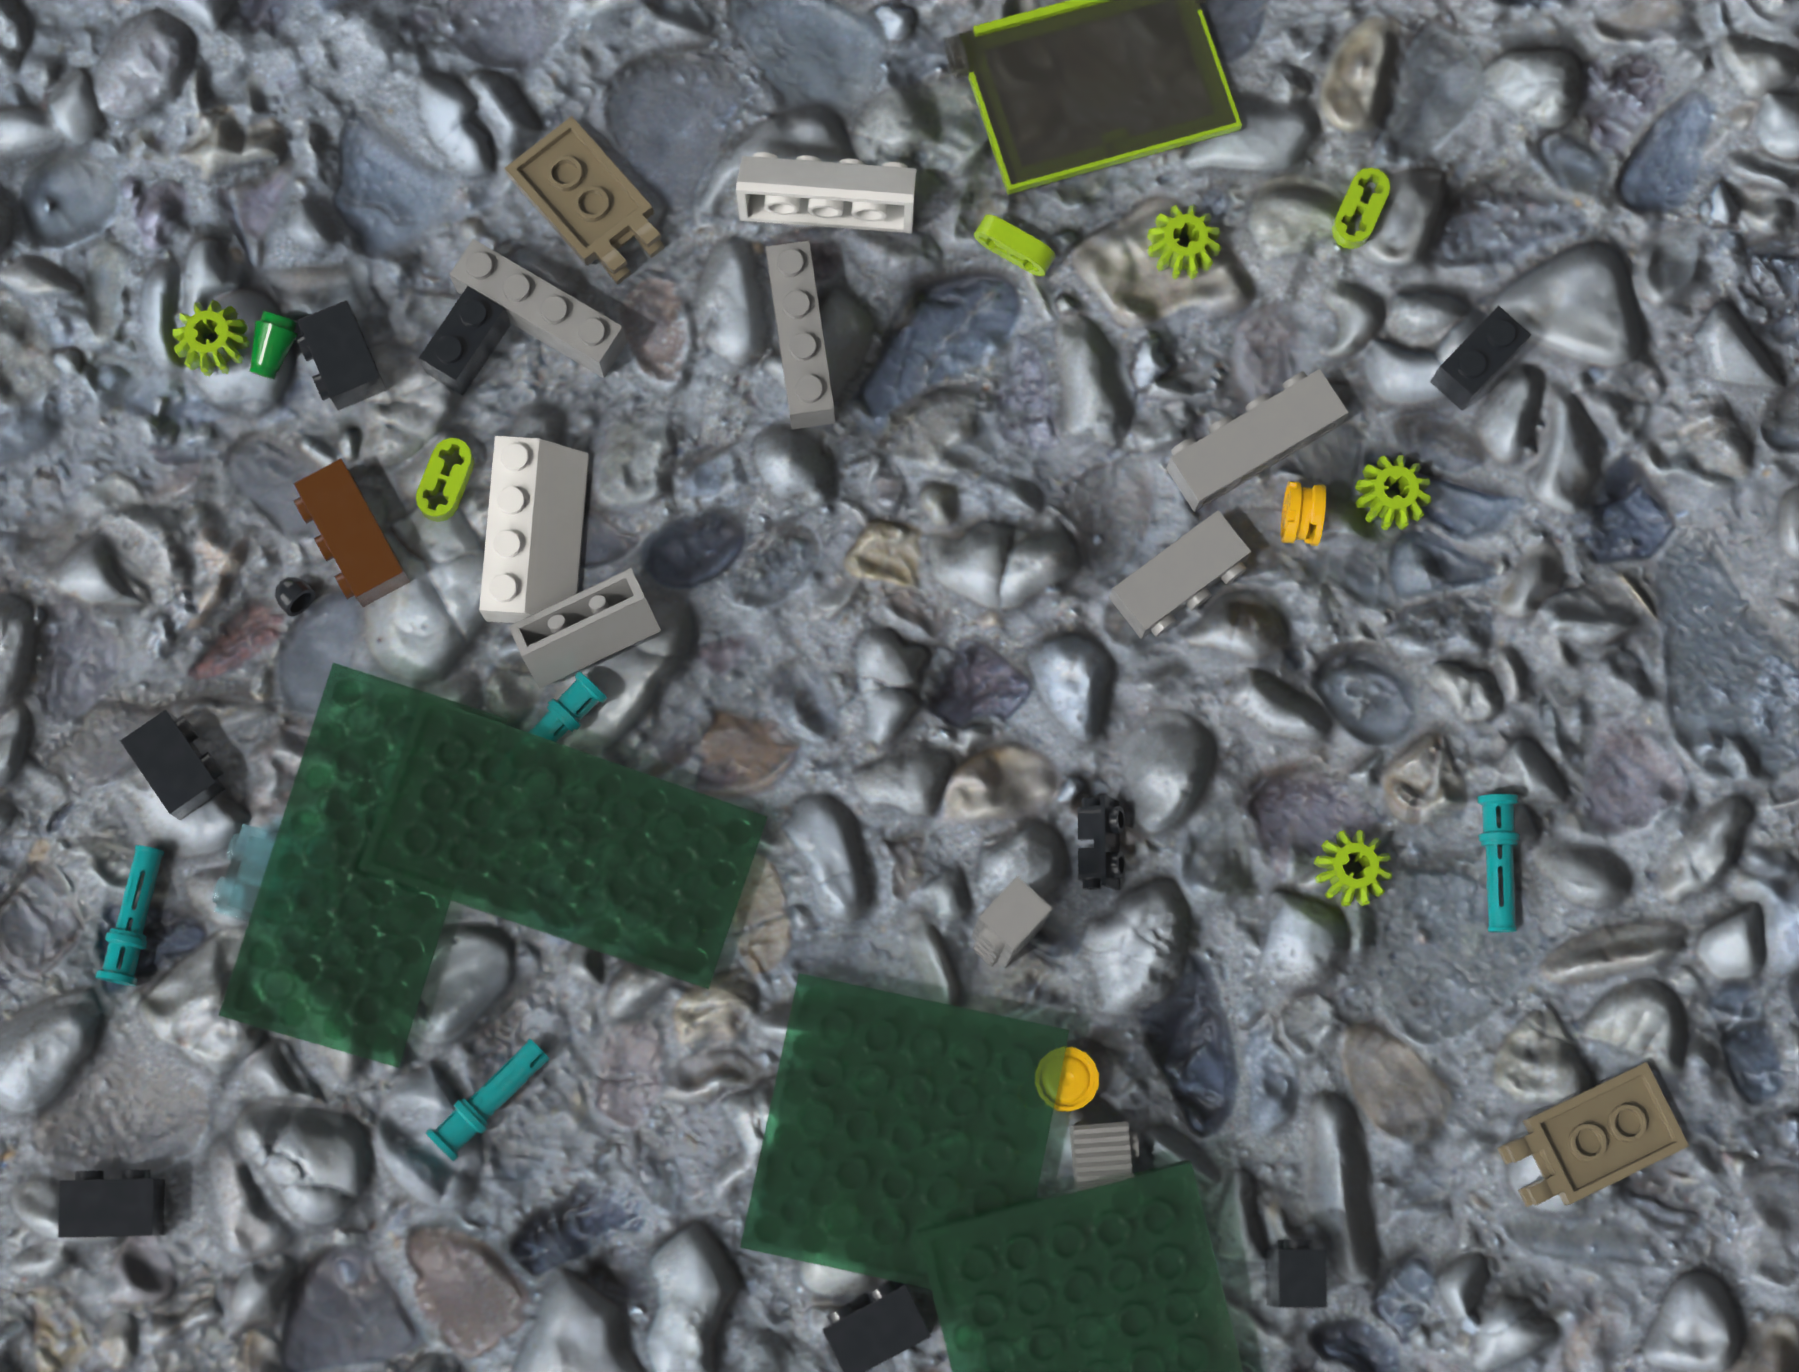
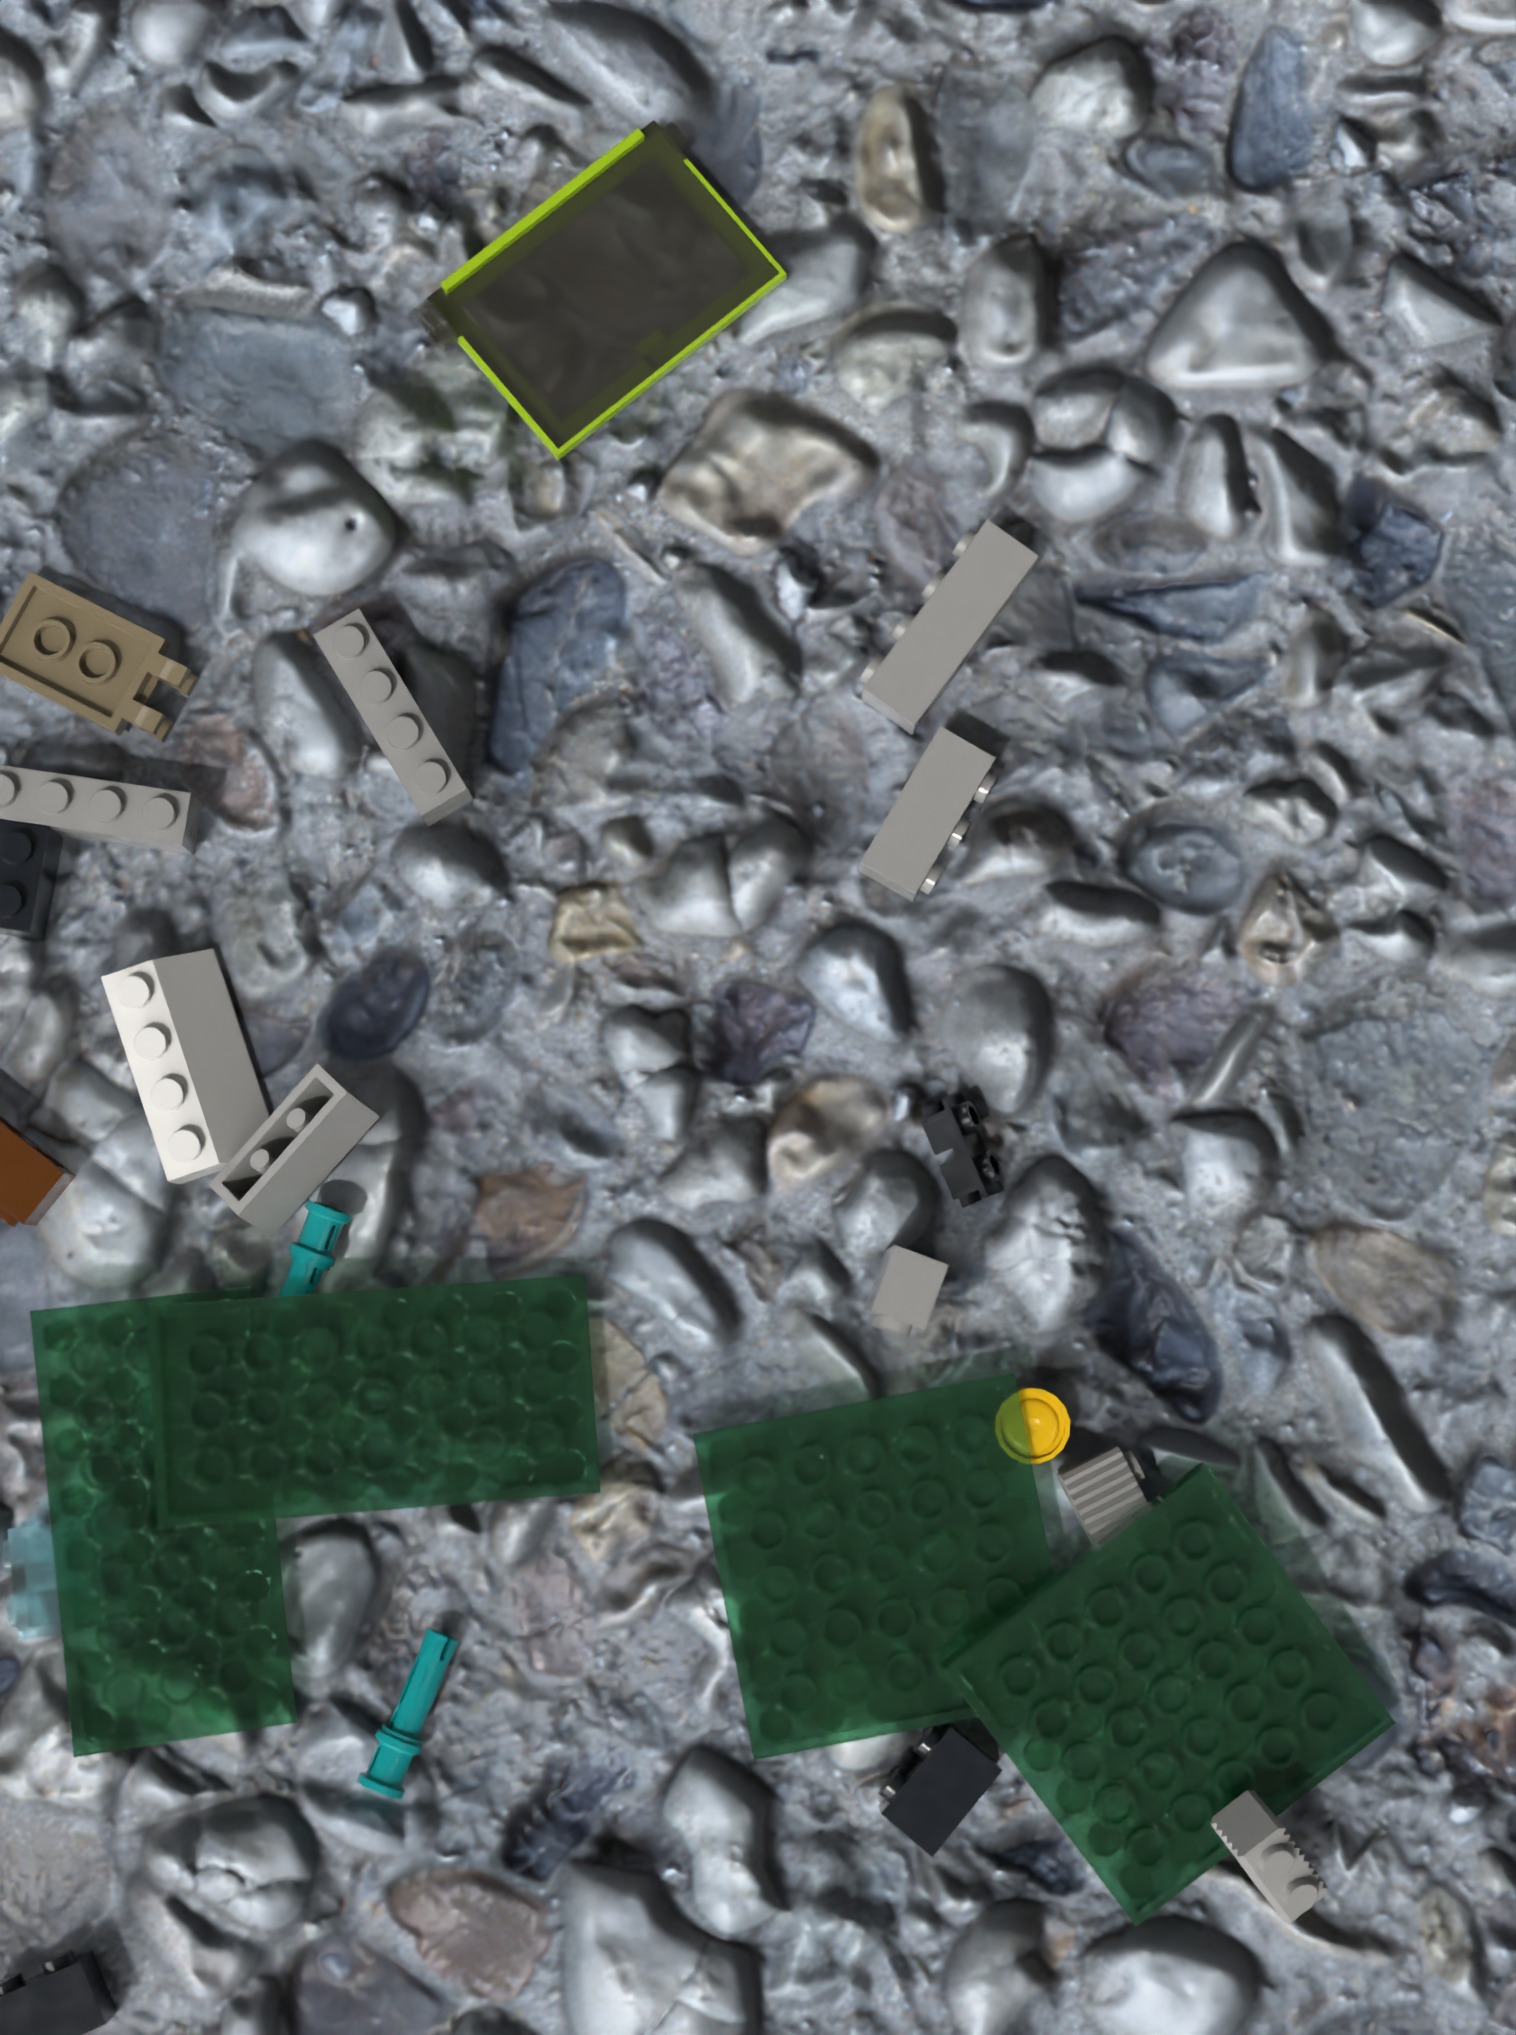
camera: 20 degrees left, 5 degrees up
lime beam [416,438,475,522] -> none
white slope [736,152,916,233] -> none
lime beam [974,214,1056,276] -> none
lime gear [1147,204,1221,280] -> none
black brick [1266,1240,1327,1308] -> none
yellow wheel [1280,481,1326,546] -> none
lime gear [1314,830,1392,907] -> none
lime beam [1332,167,1390,249] -> none
lime gear [1355,455,1431,530] -> none
black brick [1430,305,1531,410] -> none
teal pin [1477,794,1520,933] -> none

